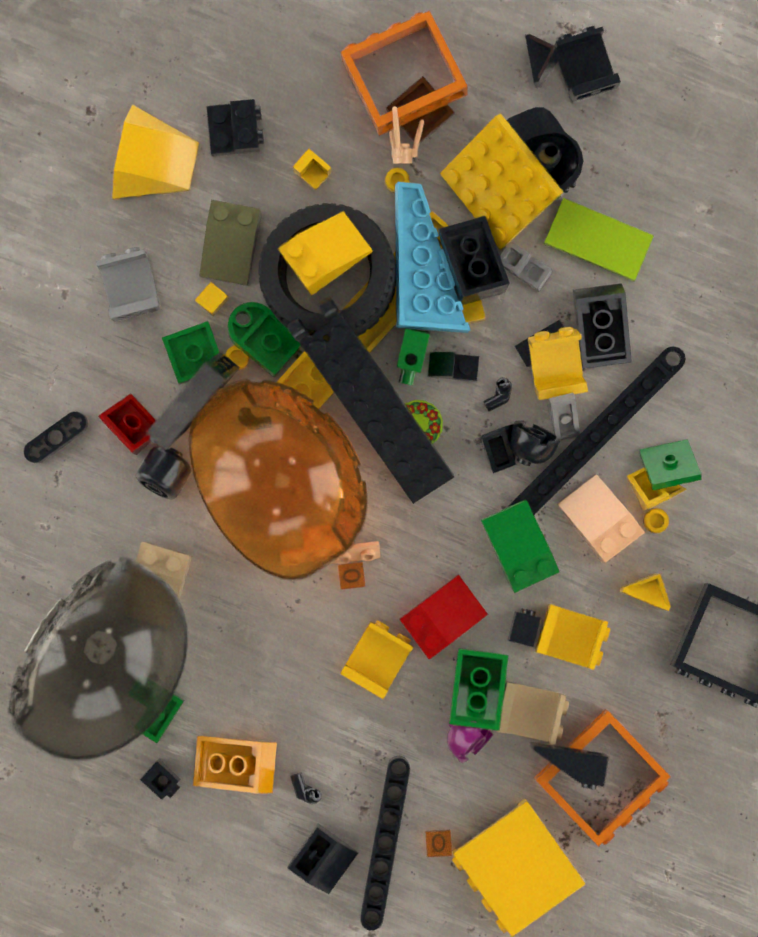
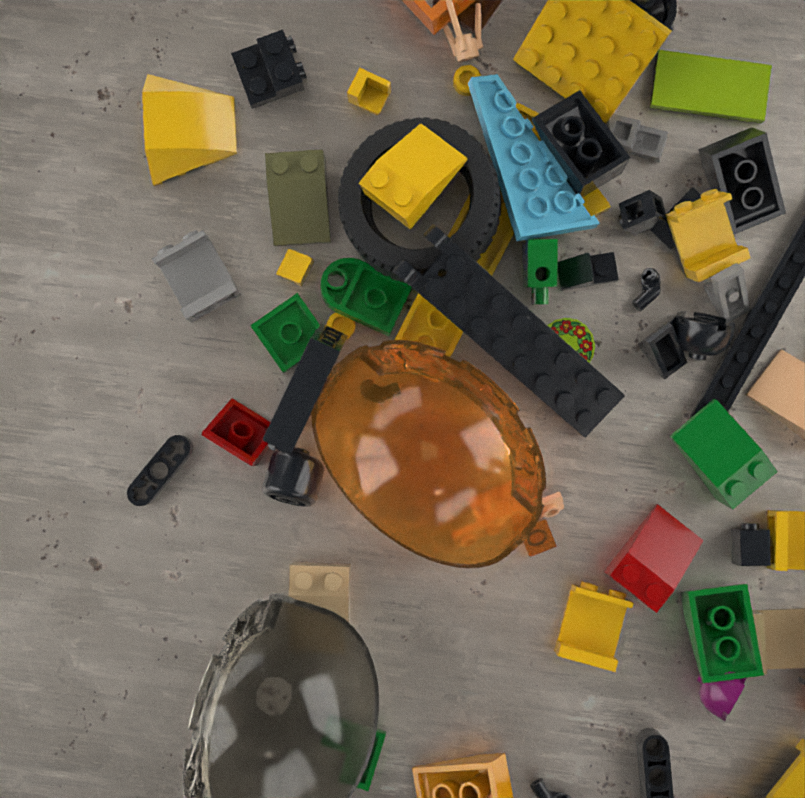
camera: 10 degrees left, 0 degrees up
none -> black brick [618,190,668,235]

